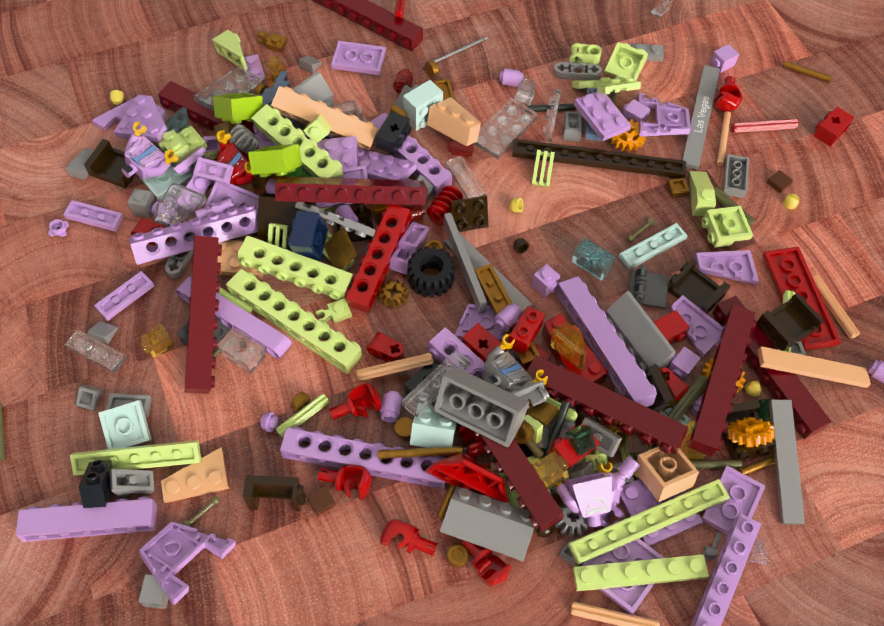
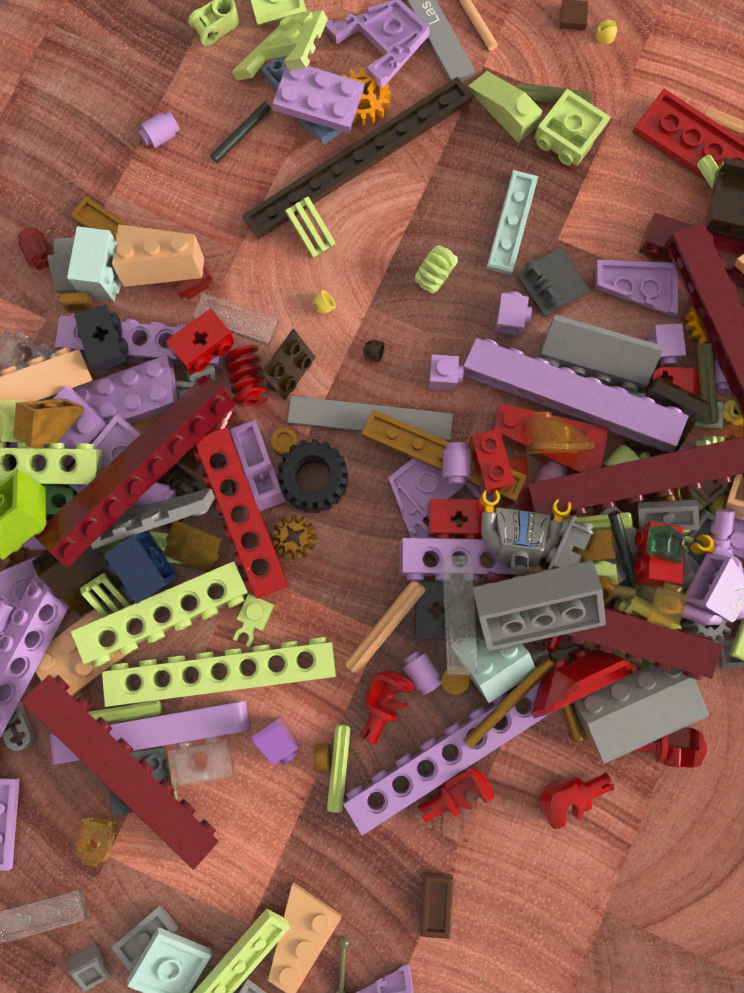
camera: 40 degrees left, 20 degrees up
light grey slope [88,321,118,344] -> none
dark brown panel [243,475,306,512] -> none
lavender plate [261,412,278,432] -> none
reddish brown tile [306,486,336,516] -> none
red piece [366,332,405,363] -> none
light grey piece [422,36,488,69] -> none
pearl gold tile [425,60,439,78] -> none
light grey tile [444,213,487,314] -> none
pearl gold tile [447,544,469,568] -> none
clear plate [473,97,538,159] -> none
clear piece [514,77,535,106] -> none
clear plate [542,89,561,142] -> none
light grey beam [553,62,602,80] -> none
light grey slope [563,111,582,142] -> none
clear light blue brick [572,238,616,281] -> none
lavender brick [622,99,651,124] -> none
olive hinge [627,218,655,241] -> none
red brick [653,310,690,345] -> none
pearl gold tile [667,178,690,197] -> none
dark brown panel [667,260,730,314] -> none
lavender wing [695,250,759,285] -> none
light grey piece [722,154,749,198] -> none
none -> pearl gold slope [13,399,84,448]
none -> red brick [166,308,235,376]
none -> medium lavender slope [251,717,299,765]
none -> yellowish green gear [415,245,457,294]
none -> reddish brown tile [420,873,454,939]
none -> lavender brick [494,291,532,336]

